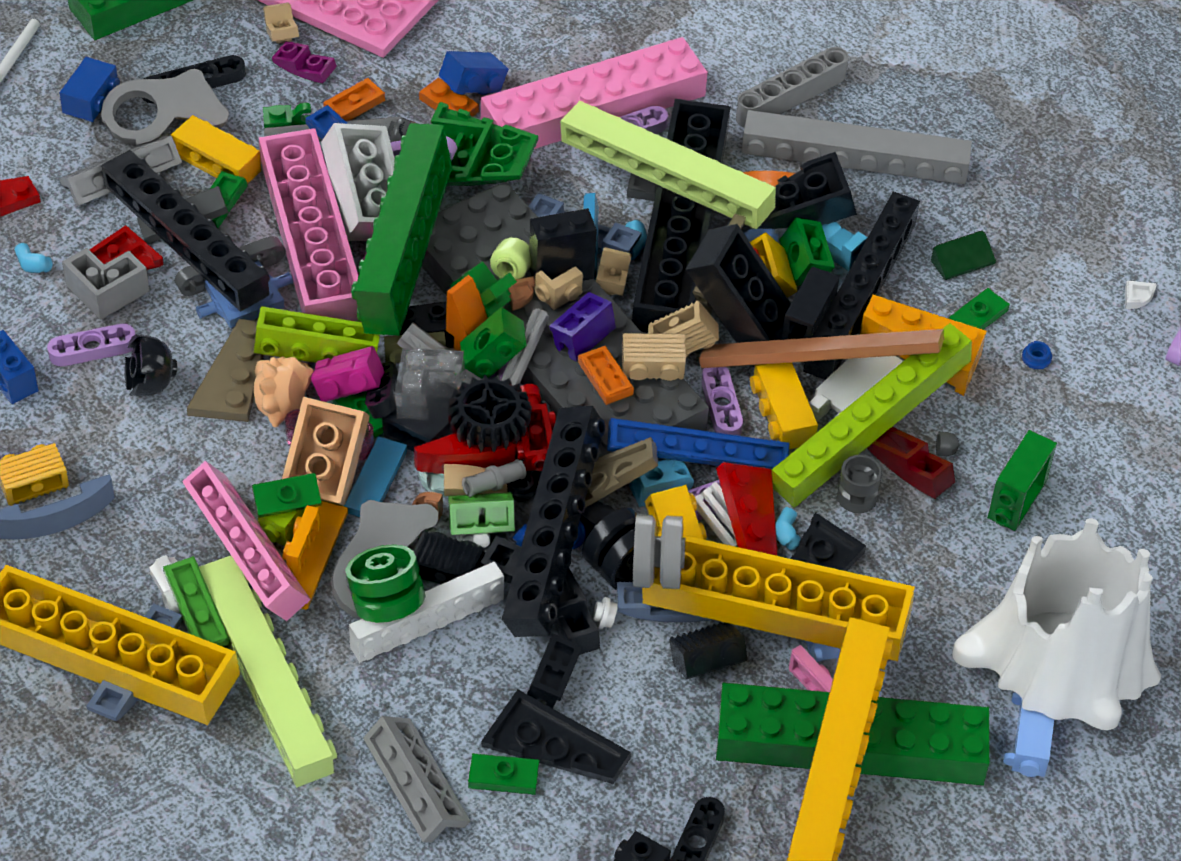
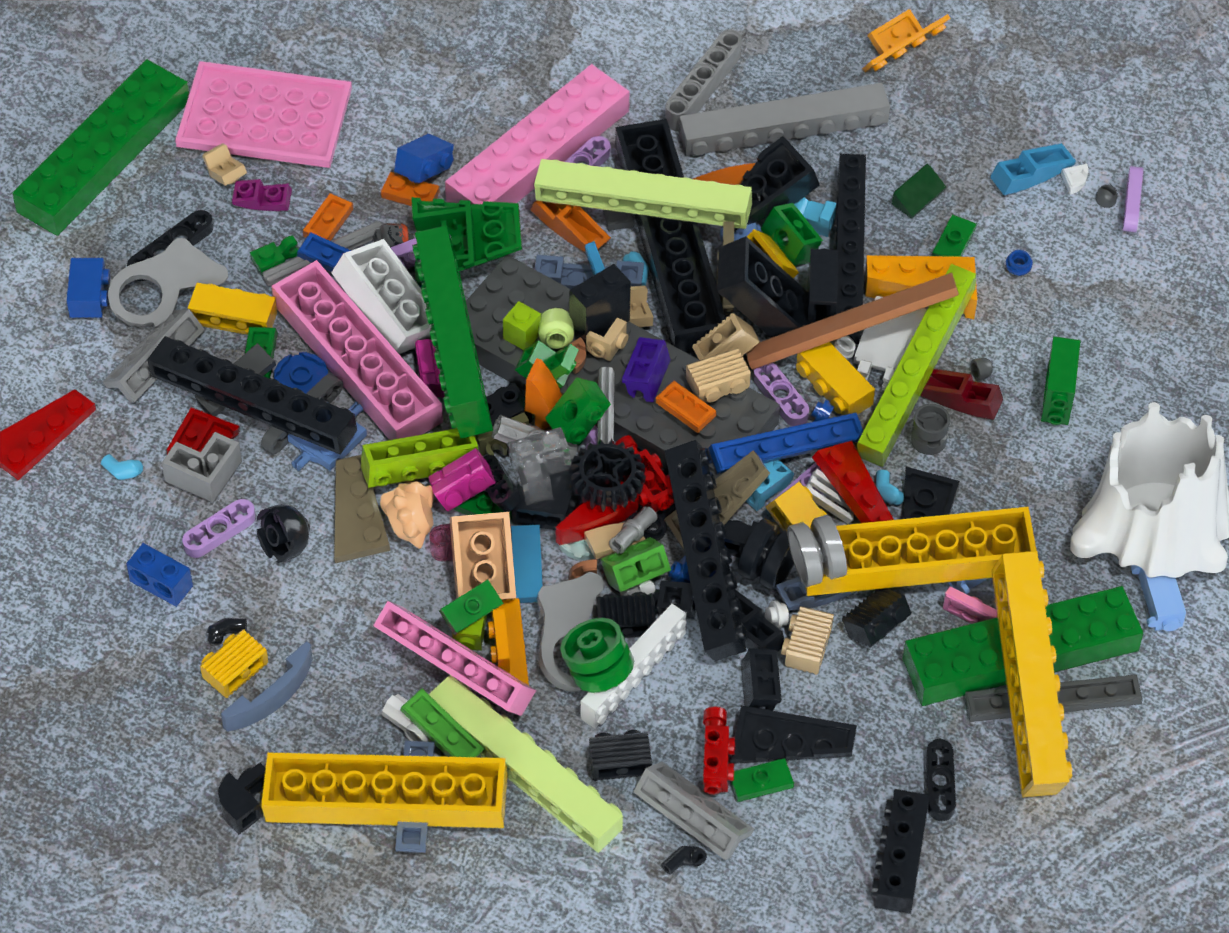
camera: 20 degrees left, 5 degrees up
none -> black arm [206,618,247,643]
none -> blue tile [274,352,328,394]
none -> lime brick [503,301,541,350]
none -> orange slope [530,200,611,252]
none -> black brick [589,730,652,781]
none -> black arm [661,846,707,875]
none -> red brick [703,707,735,794]
none -> tan brick [781,606,834,675]
none -> blue plate [811,399,834,422]
none -> white plate [830,336,856,360]
none -> light orange bracket [862,9,951,72]
none -> dark grey tile [965,674,1143,722]
none -> dark azure slope [990,143,1076,195]
none -> dark grey hinge [1096,184,1118,208]

